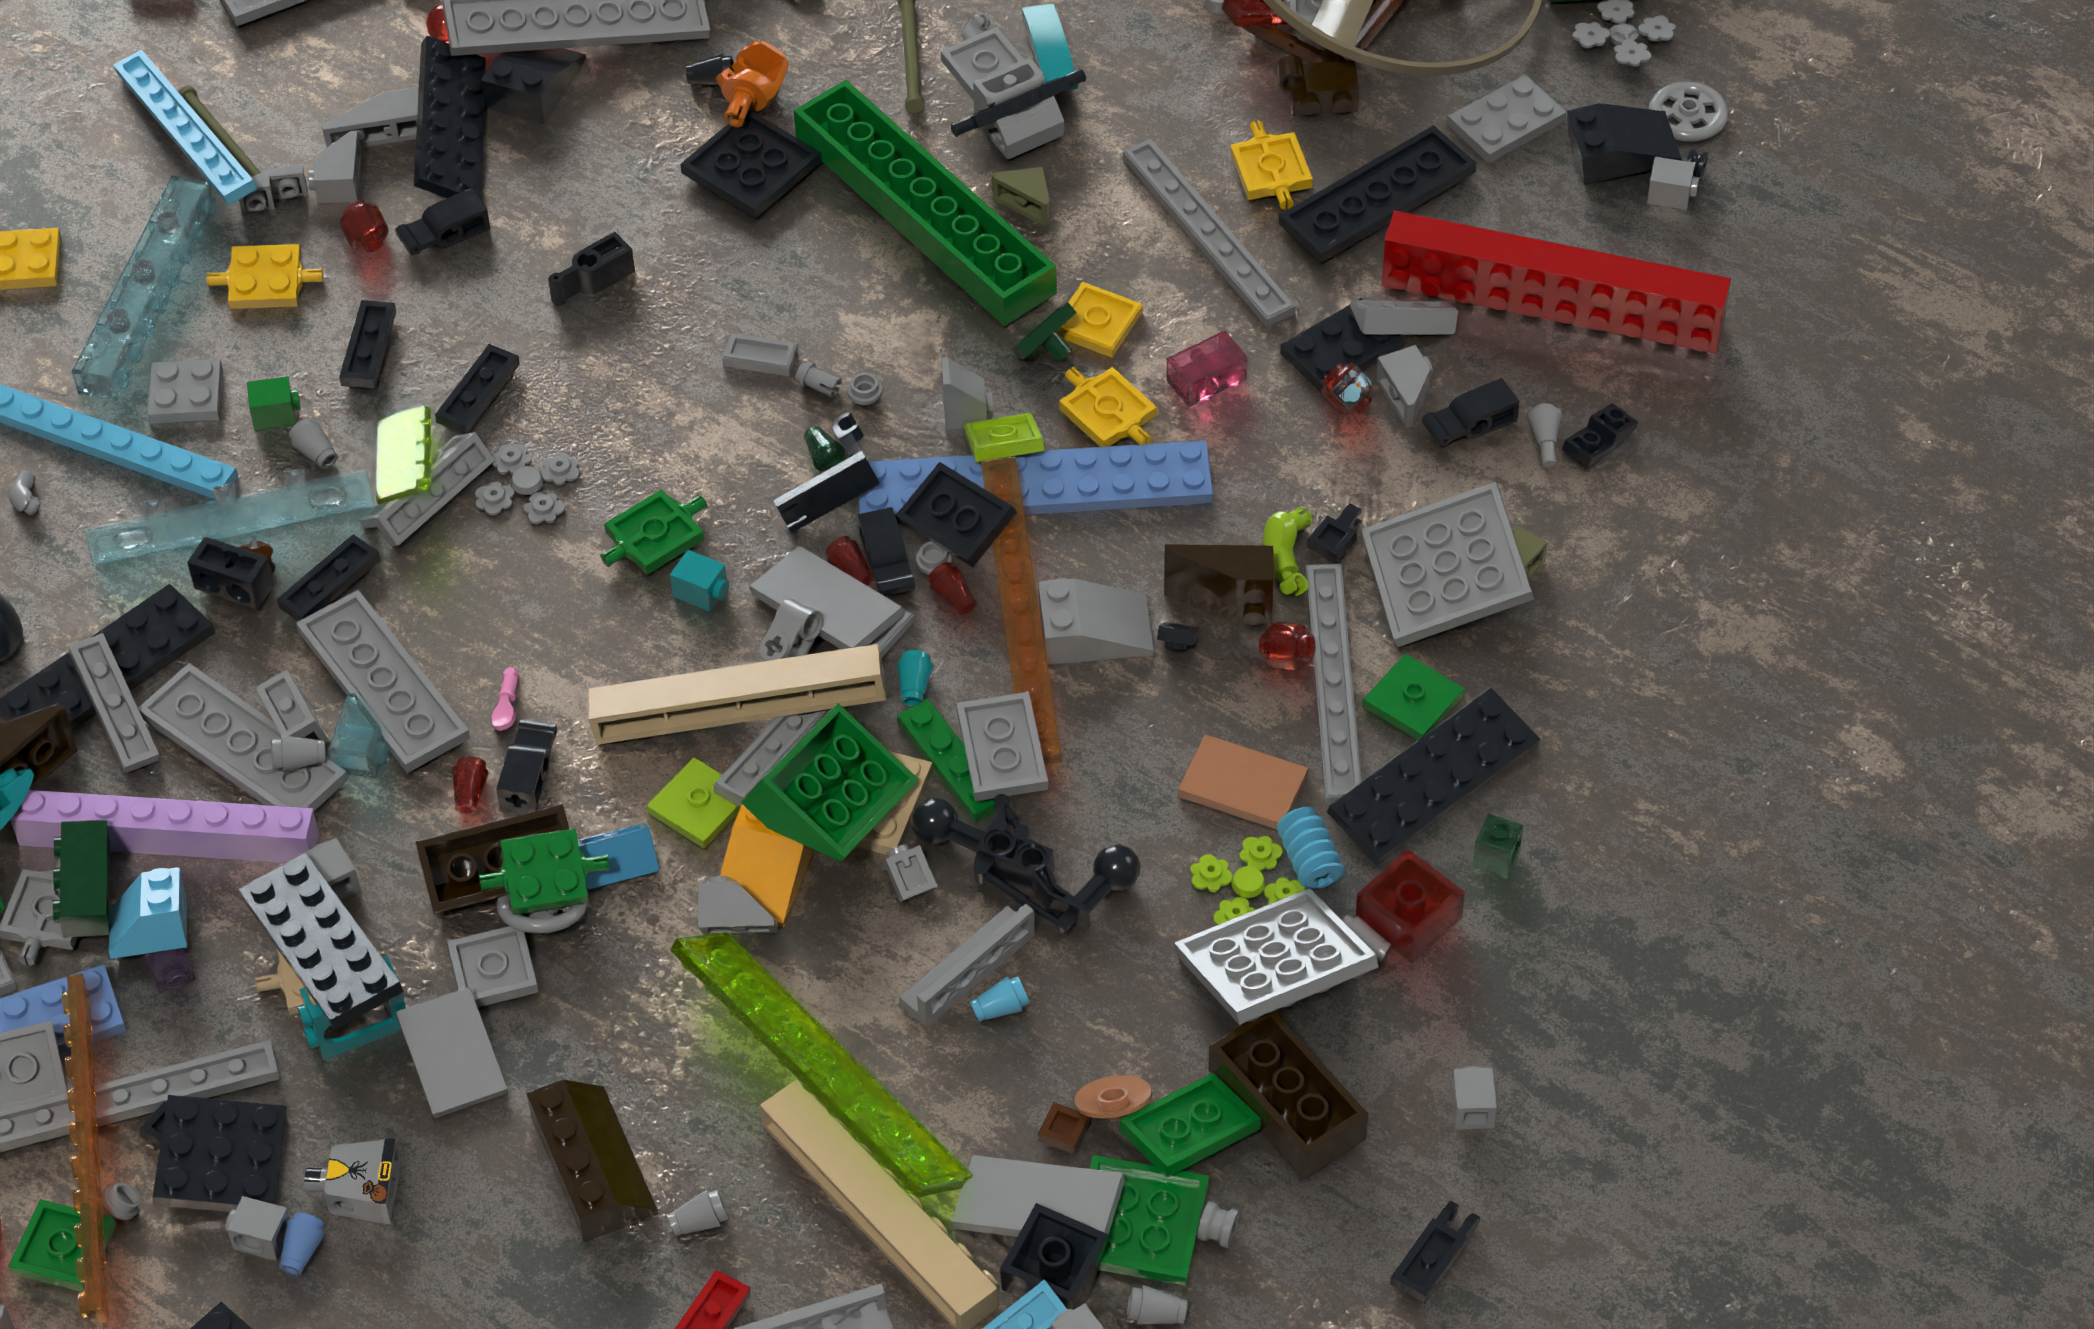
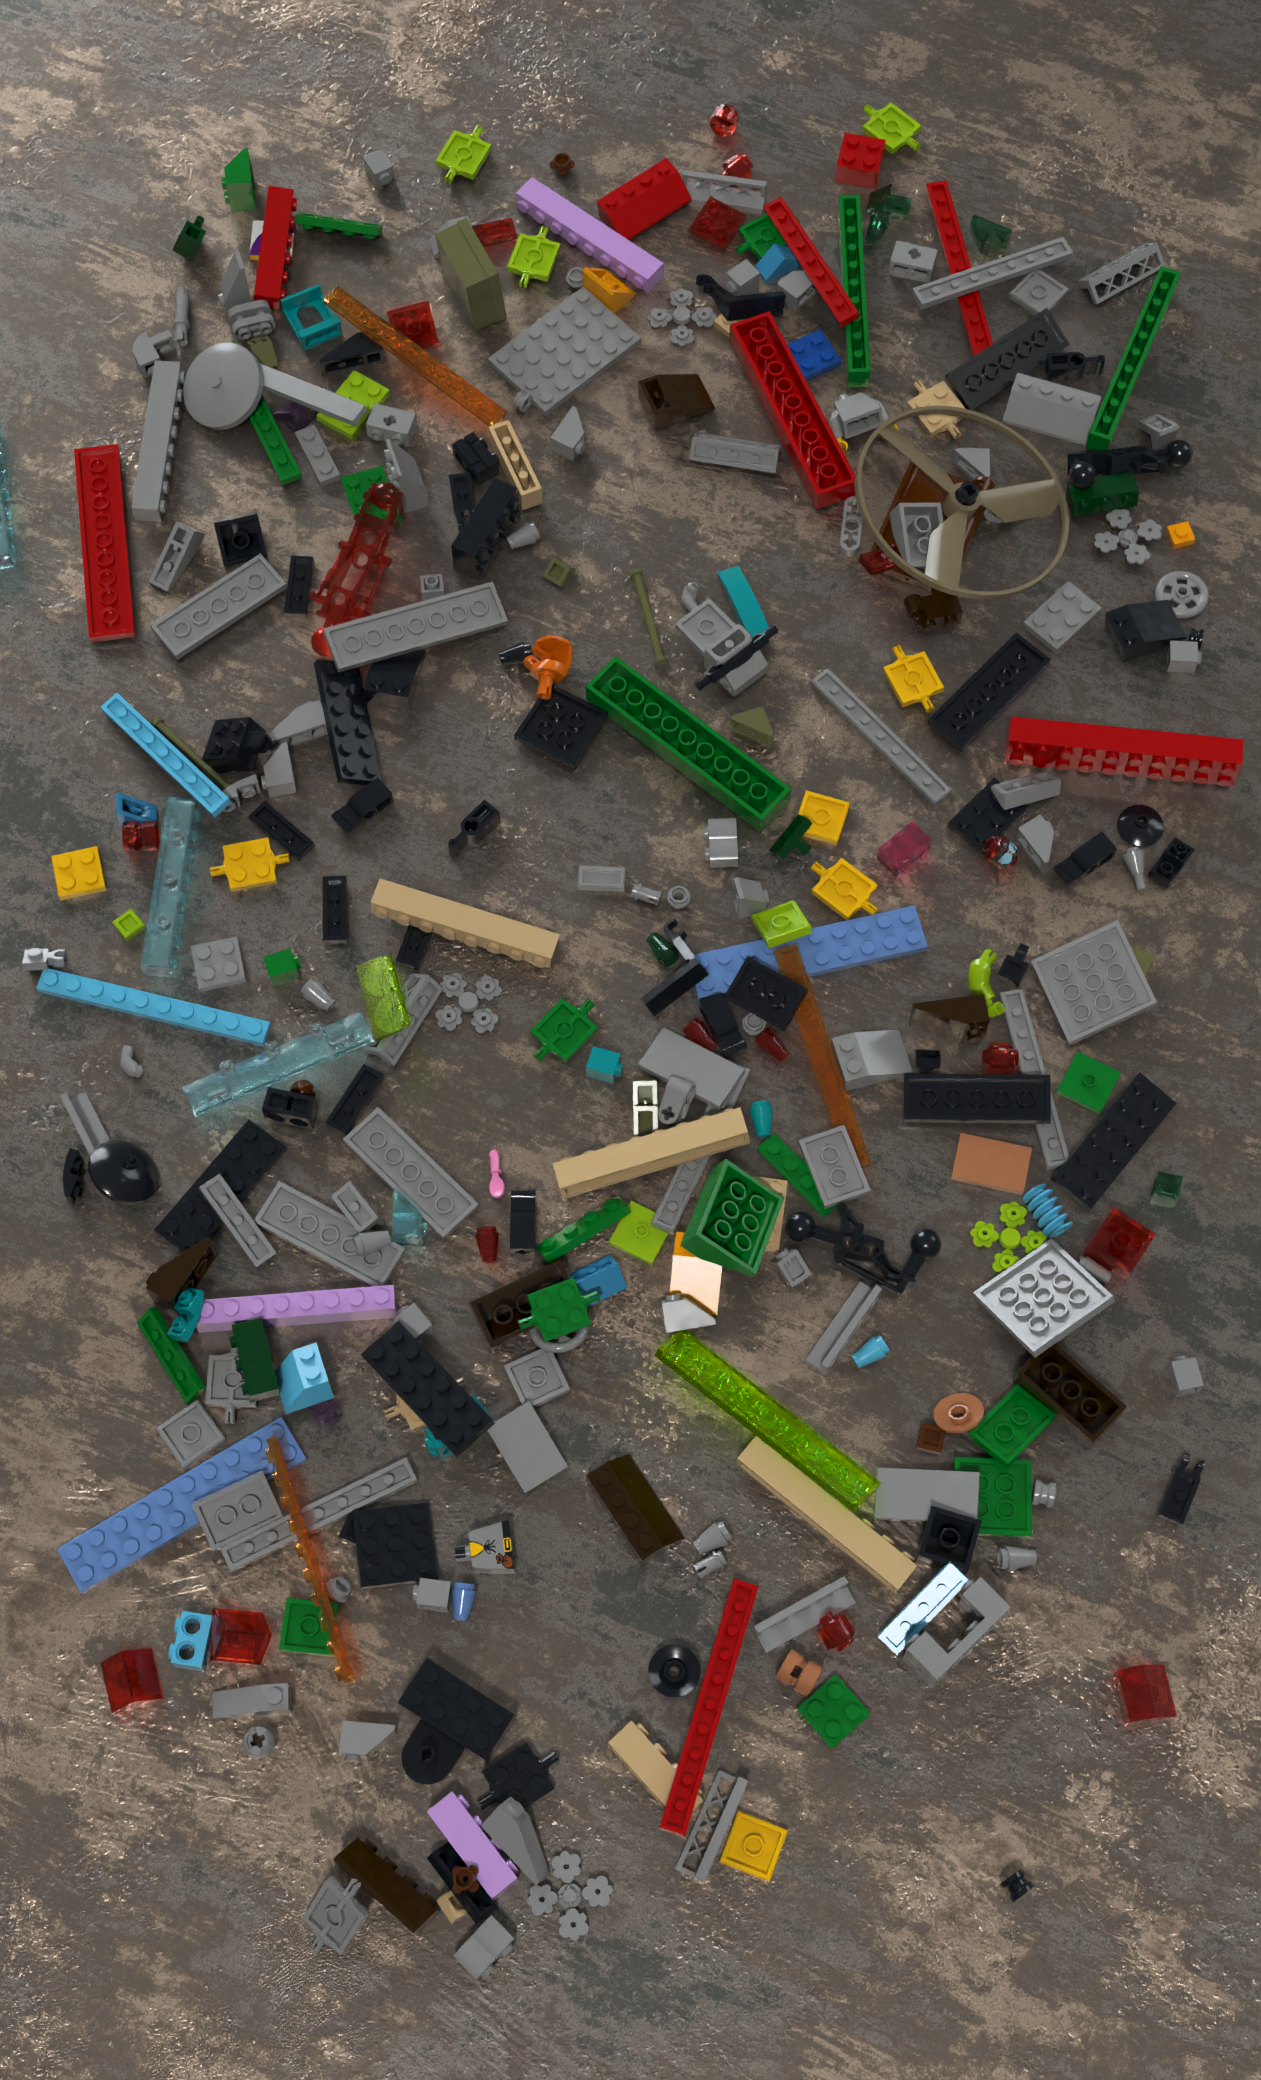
camera: 10 degrees left, 15 degrees up
clear red head [339,201,389,252] -> none
none -> lime tile [112,909,146,941]
none -> dark azure slope [116,793,157,830]
none -> clear red wheel [122,821,160,852]
none -> black brick [202,717,272,774]
none -> black tile [248,801,315,862]
none -> tan brick [370,878,560,968]
none -> green plate [535,1196,631,1264]
none -> olive slope [633,1079,658,1137]
none -> light grey pin [693,1550,727,1579]
none -> light grey brick [704,818,738,868]
none -> black plate [904,1074,1051,1124]
none -> black dish [1117,805,1164,847]
none -> light orange plate [1166,521,1196,549]

